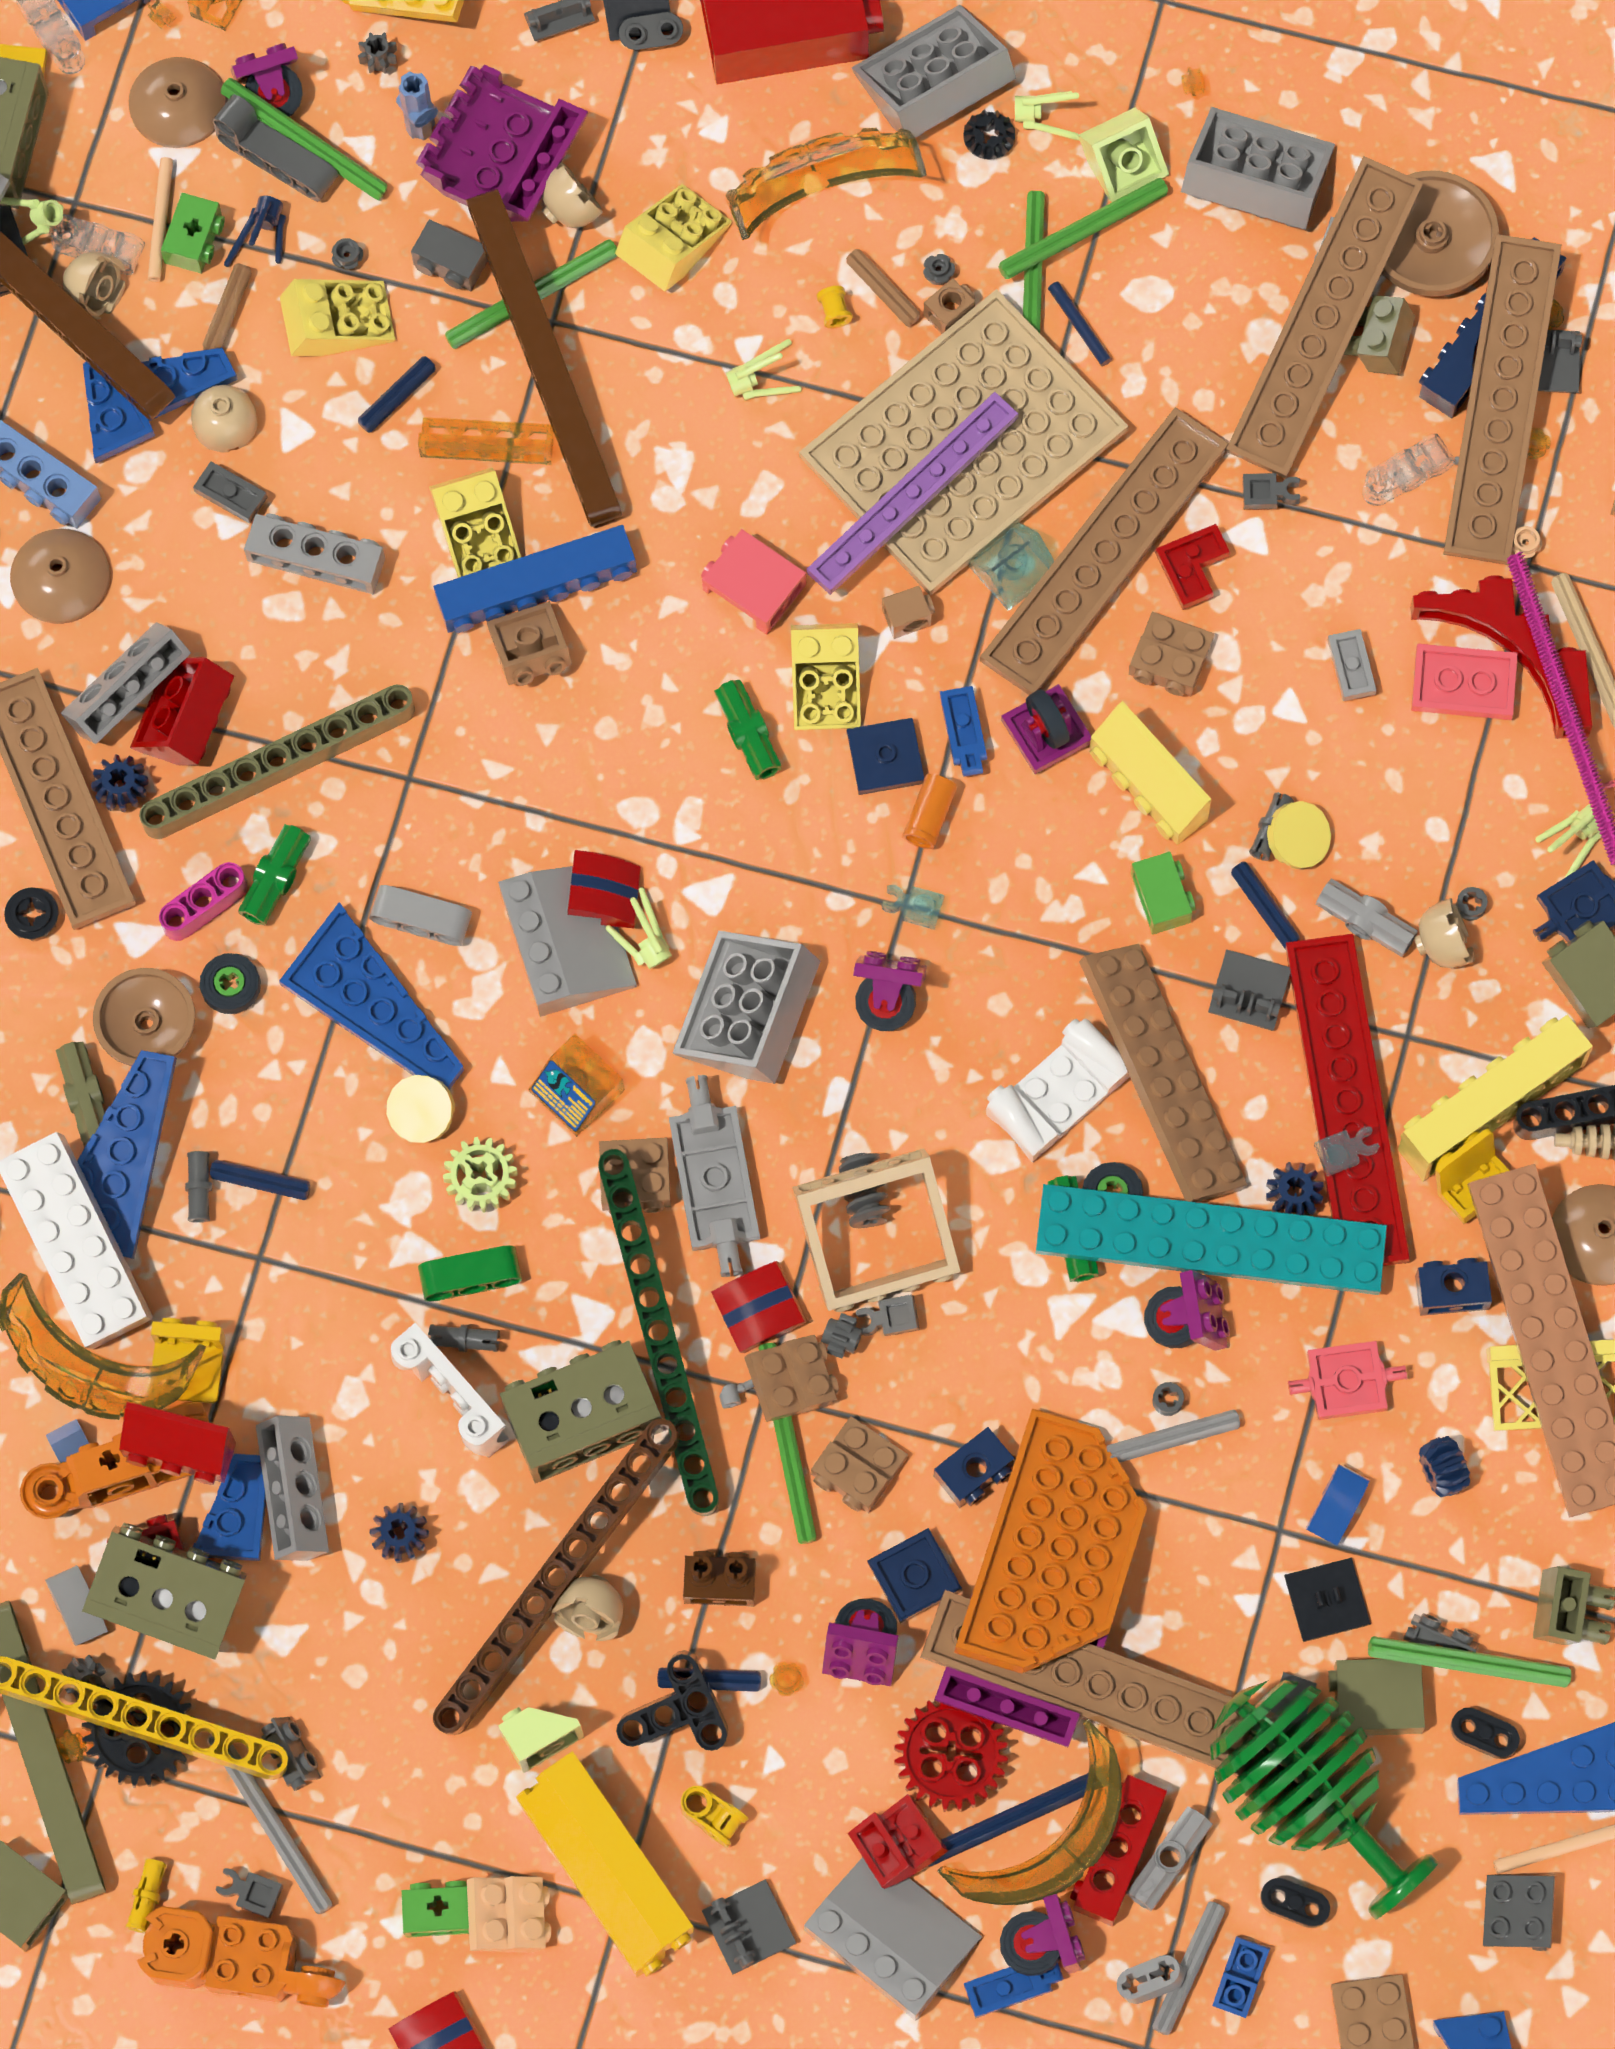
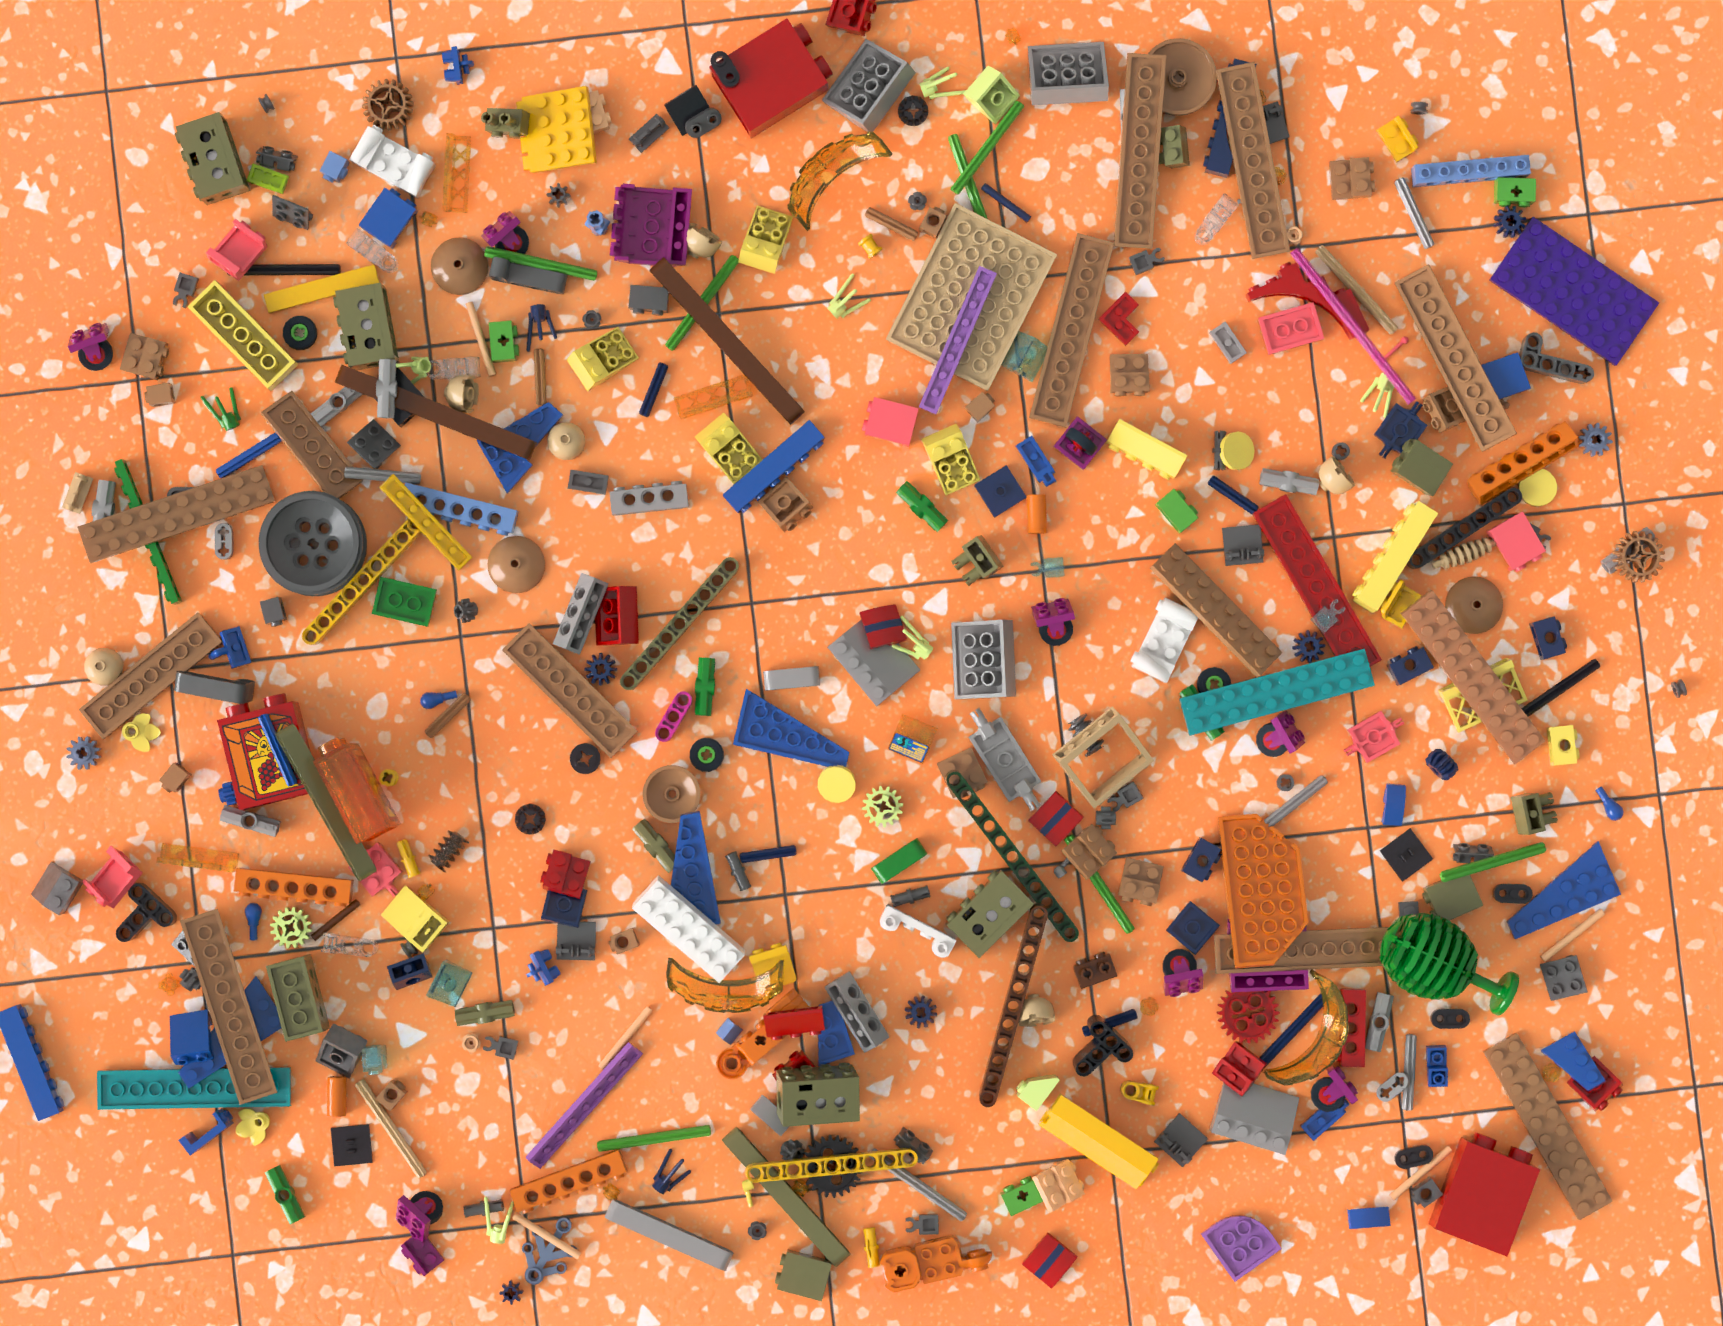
camera: 25 degrees left, 15 degrees up
none -> olive brick [951,535,1004,586]

